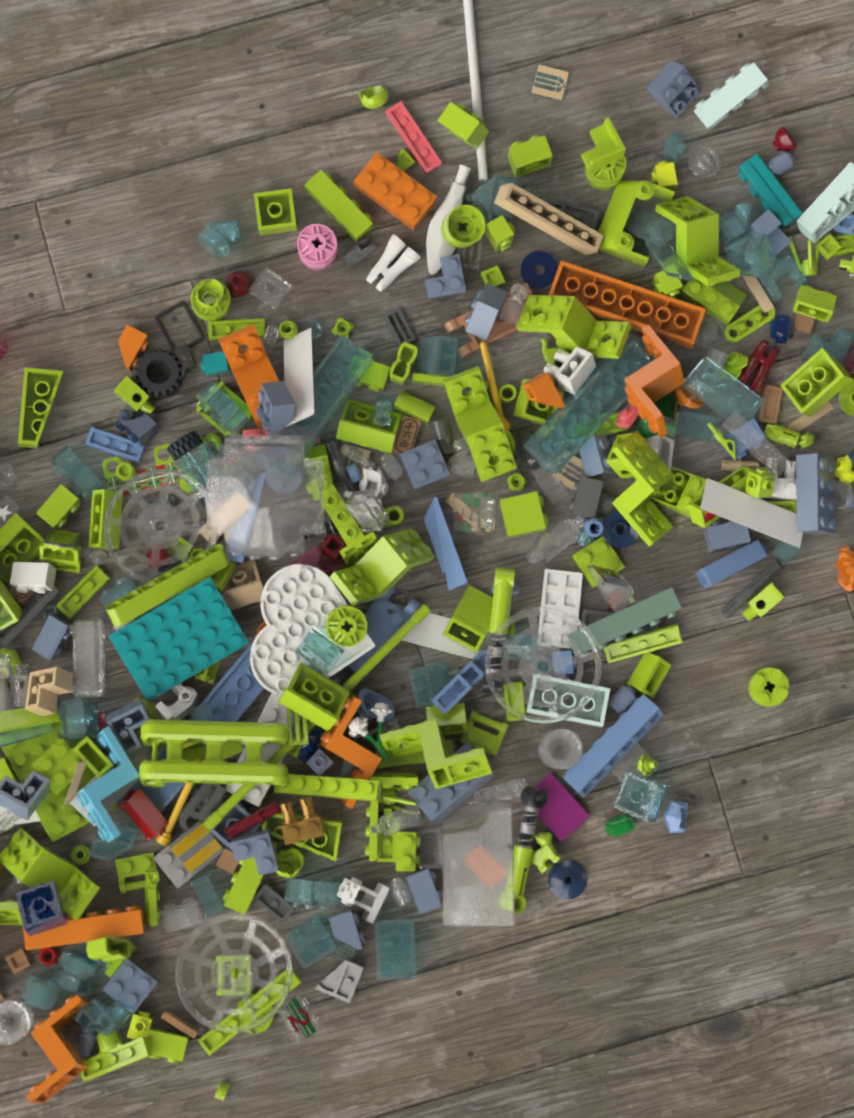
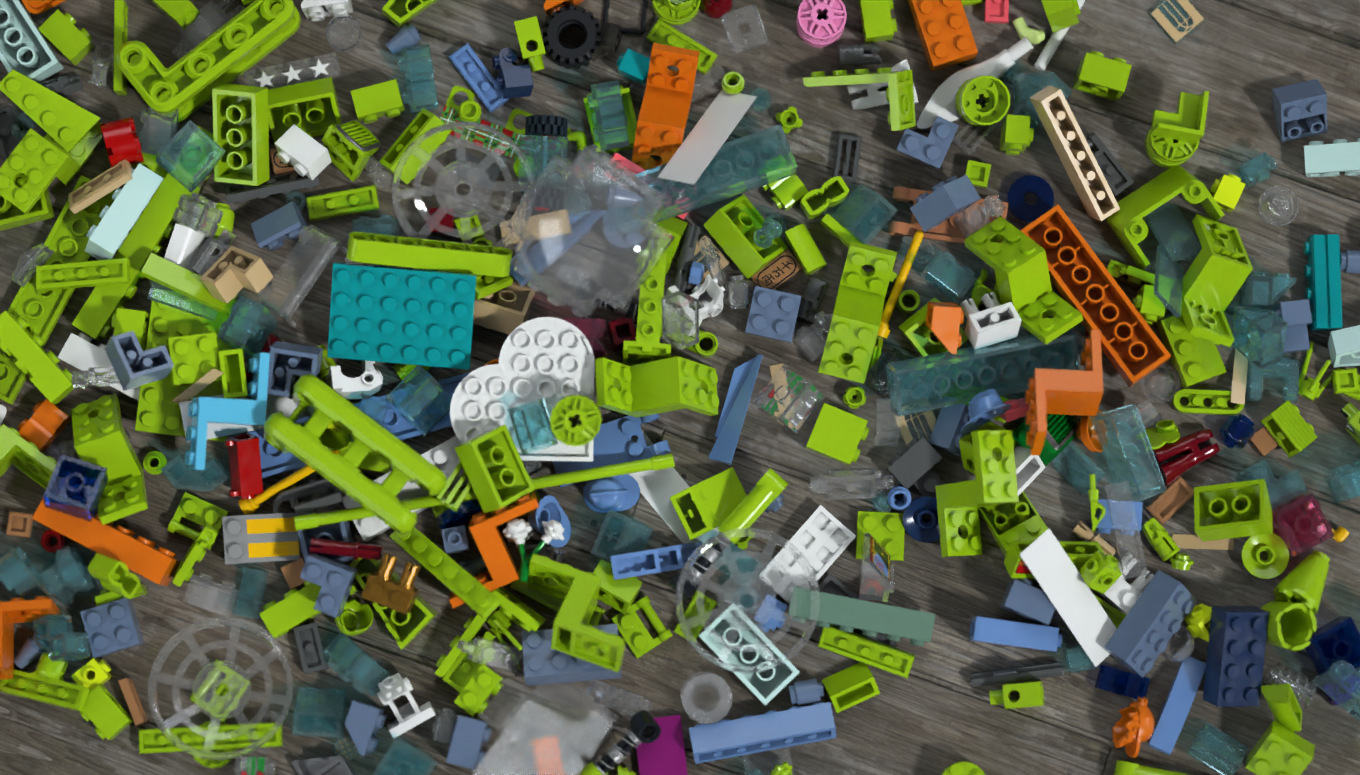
camera: 40 degrees right, 0 degrees up
sand blue slope [257,381,295,437] -> none
none -> clear light blue slope [385,365,452,436]
none -> sand blue cone [386,23,422,55]
none -> medium blue piece [583,474,640,513]
none -> lime bracket [803,67,916,131]
none -> clear light blue slope [920,250,977,304]
none -> medium blue piece [960,389,1012,434]
none -> yellowish green arm [1012,17,1045,44]
none -> clear blue slope [1095,665,1150,700]
none -> lime hinge [1107,259,1173,291]

